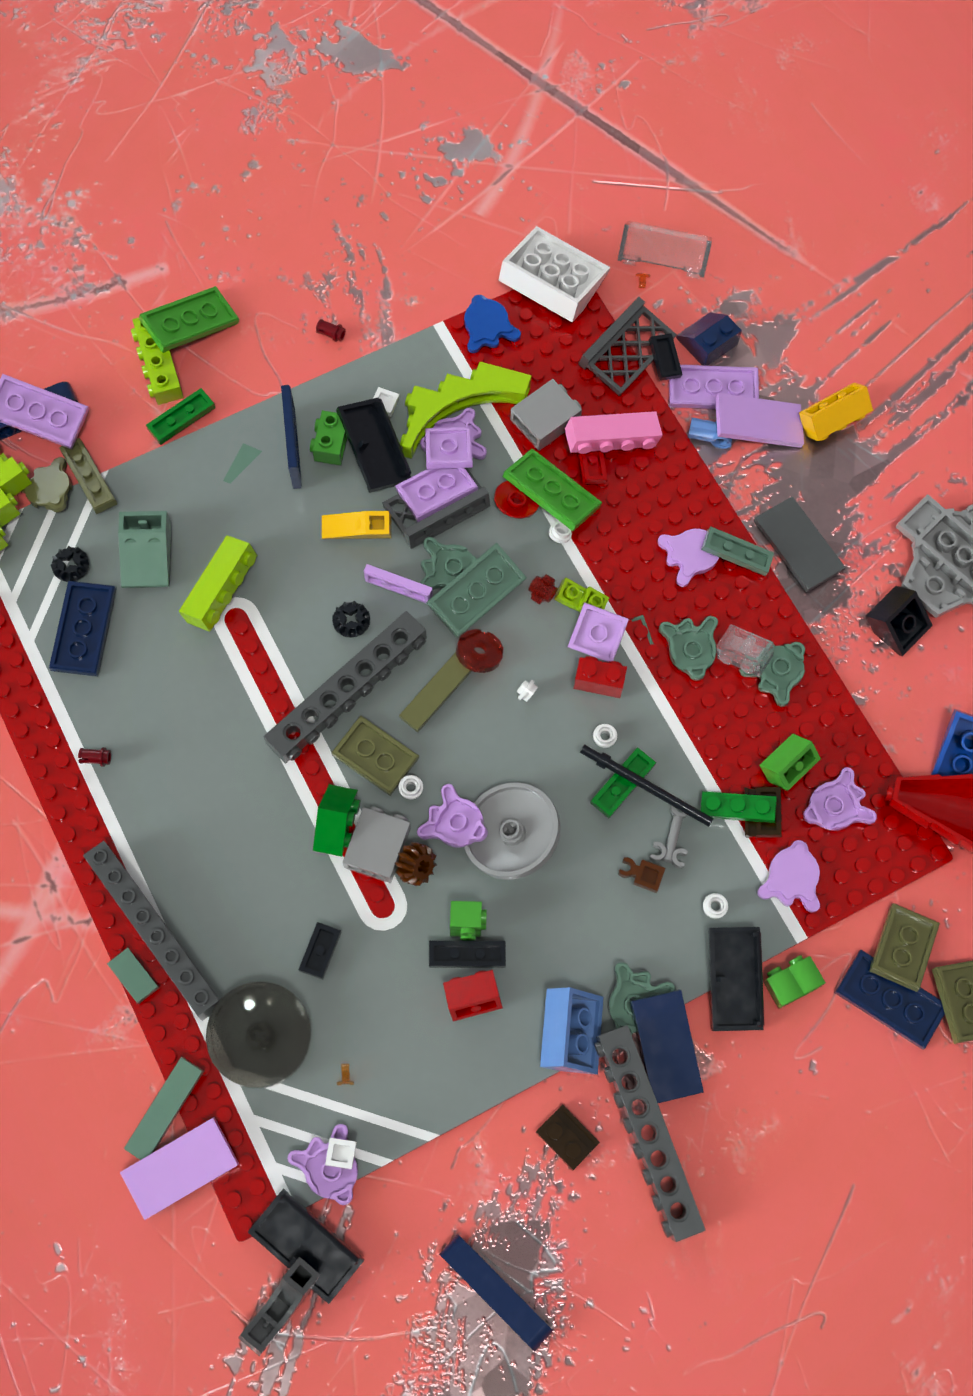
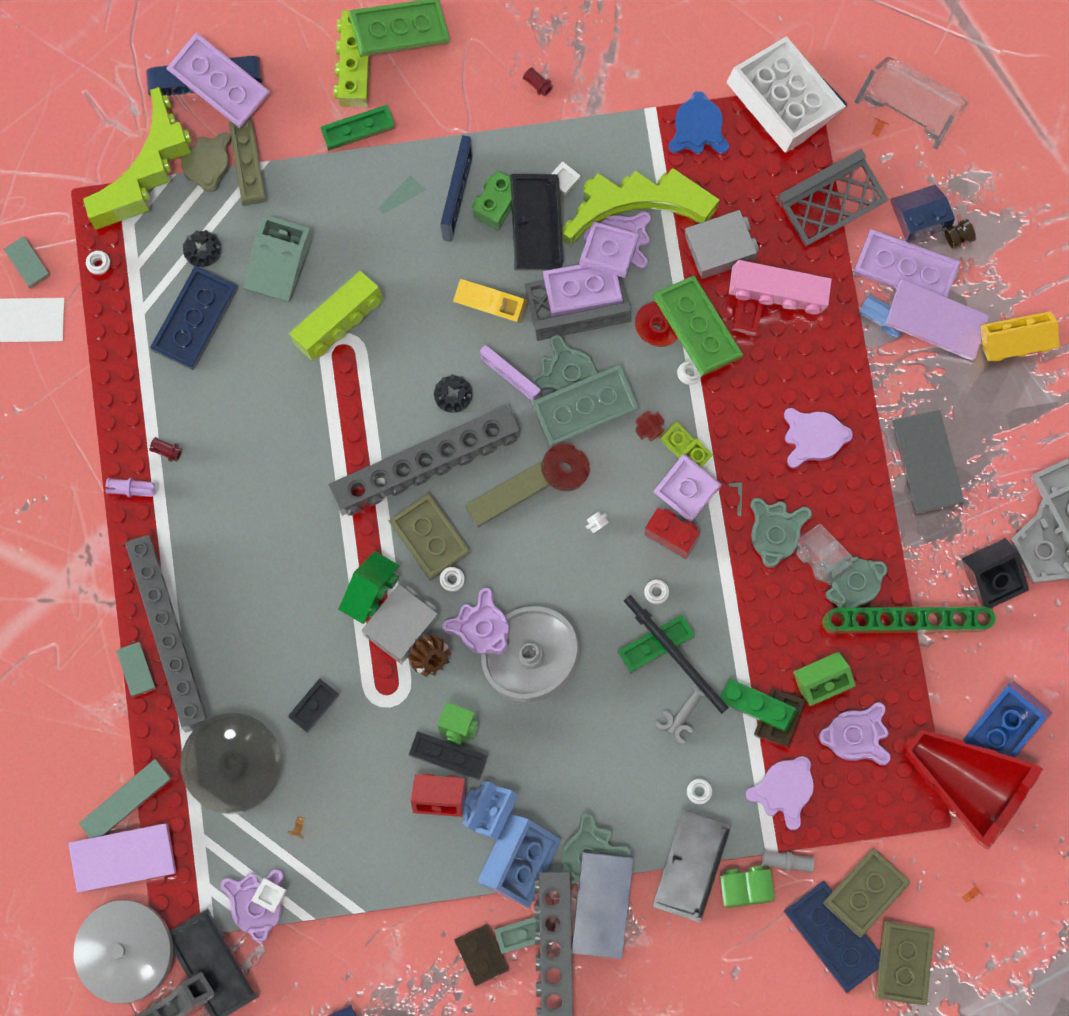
camera: 25 degrees right, 5 degrees up
reddish brown plate [618,857,666,893] -> none
black tile [649,333,683,381] -> none
sand green plate [701,527,774,576] -> none
none -> light grey dish [74,900,174,1003]
none -> lavender axle [106,478,156,497]
none -> medium blue slope [462,781,518,840]
none -> sand green plate [494,917,547,954]
none -> light grey pin [761,850,814,873]
none -> green beam [822,607,996,633]
none -> dark brown wheel [944,219,976,250]

